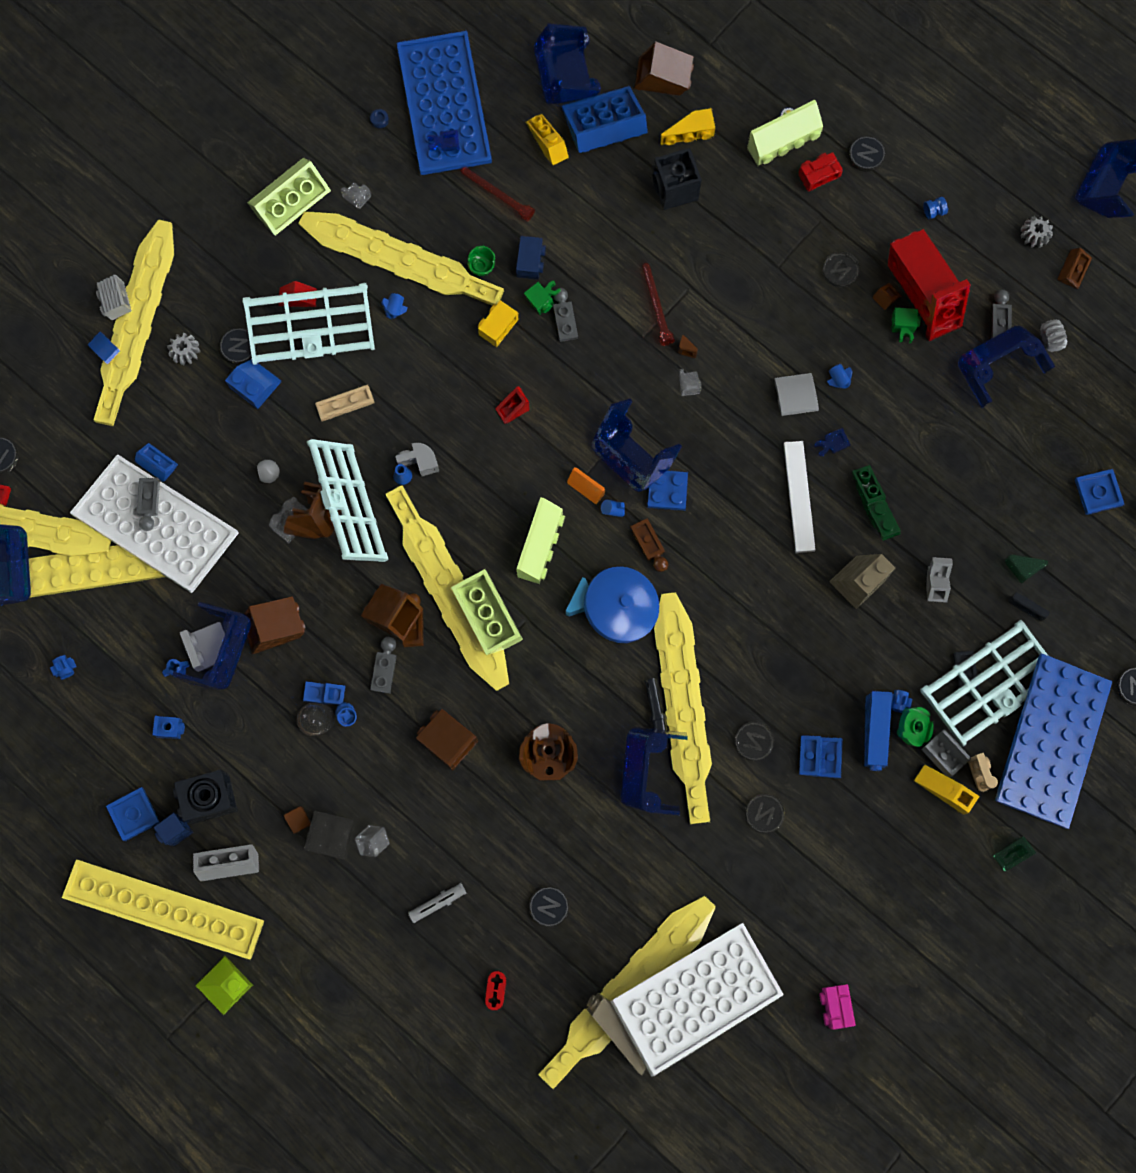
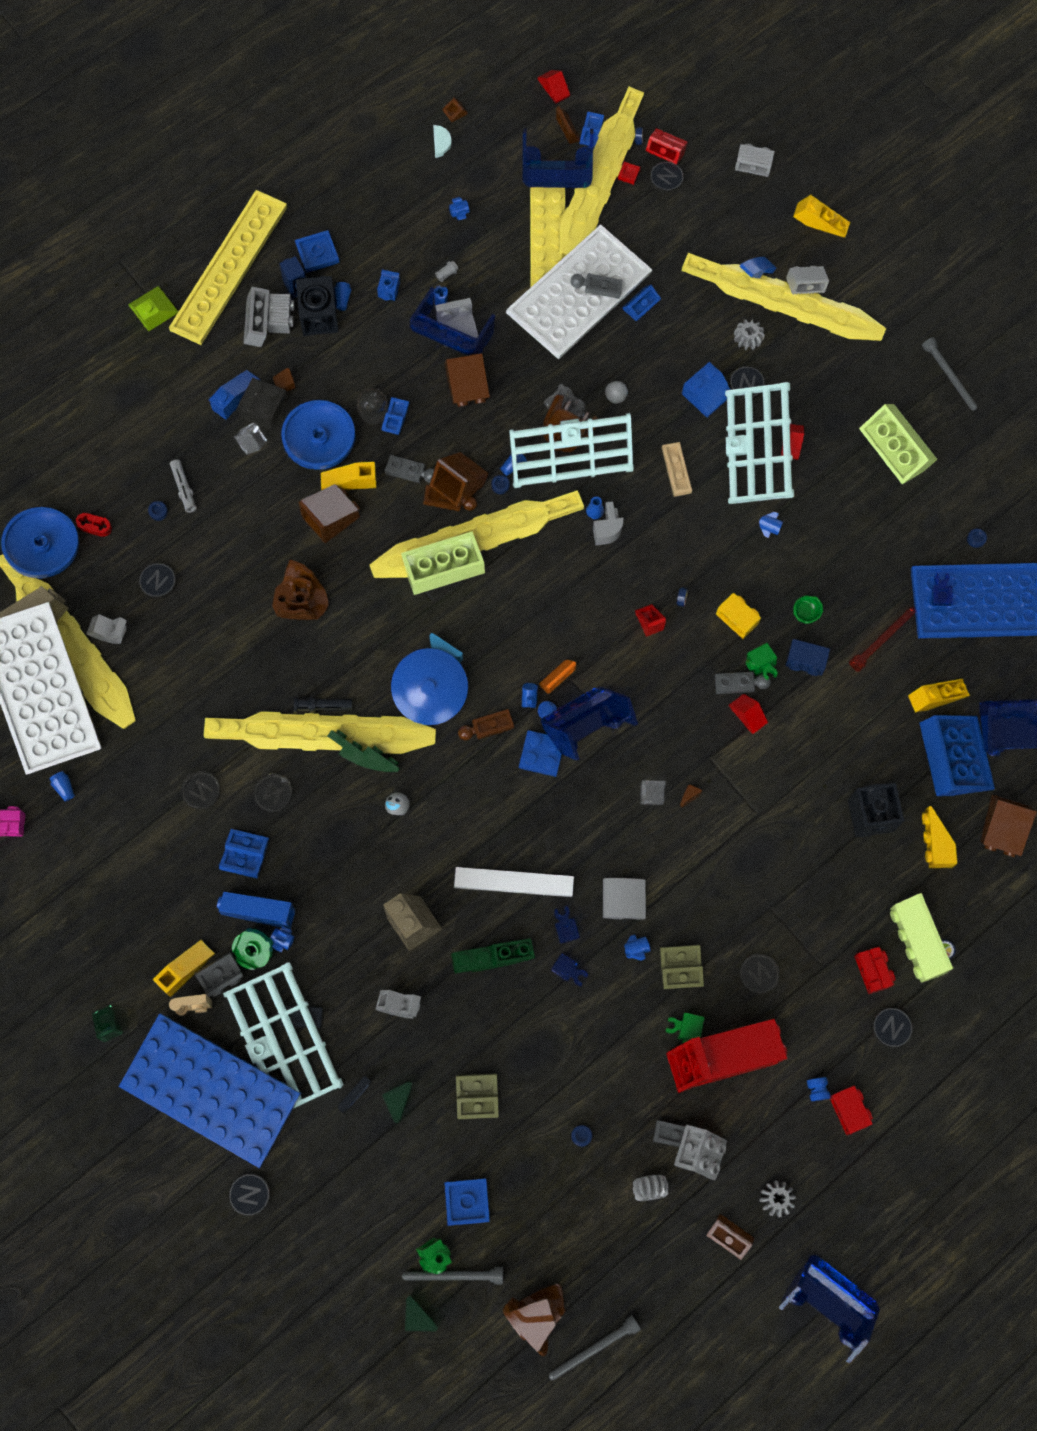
camera: 95 degrees right, 5 degrees down
light yellow plate [298,212,504,306] -> none
blue wheel [335,702,357,726] -> none
clear panel [341,183,371,209] -> none
yellowish green slope [517,497,565,584] -> none
clear blue windscreen [621,727,688,815] -> none
clear red piece [642,263,675,346] -> none
reddish brown slope [873,283,901,310] -> none
clear blue windscreen [958,326,1055,408] -> none
none -> blue dish [1,507,79,578]
none -> blue cone [50,771,75,802]
none -> light grey brick [87,614,127,644]
none -> dark blue tile [148,501,168,521]
none -> blue slope [209,370,261,420]
none -> light grey brick [267,293,295,334]
none -> blue dish [281,400,355,470]
none -> yellow slope [321,462,377,490]
none -> dark green slope [327,730,401,772]
none -> blue cone [334,282,352,311]
none -> light grey piece [385,792,409,815]
none -> light grey pin [435,261,458,282]
none -> olive slope [456,1073,499,1119]
none -> dark blue tile [491,475,510,494]
none -> blue cone [500,454,527,476]
none -> blue plate [538,701,557,720]
none -> clear blue plate [551,954,588,987]
none -> dark blue tile [571,1125,592,1147]
none -> olive slope [660,945,704,989]
none -> light grey bracket [674,1125,727,1180]
none -> dark blue tile [677,587,688,607]
none -> red slope [729,694,768,734]
none -> yellow slope [793,195,850,237]
none -> red brick [830,1085,873,1135]
none -> dark grey piece [922,337,977,411]

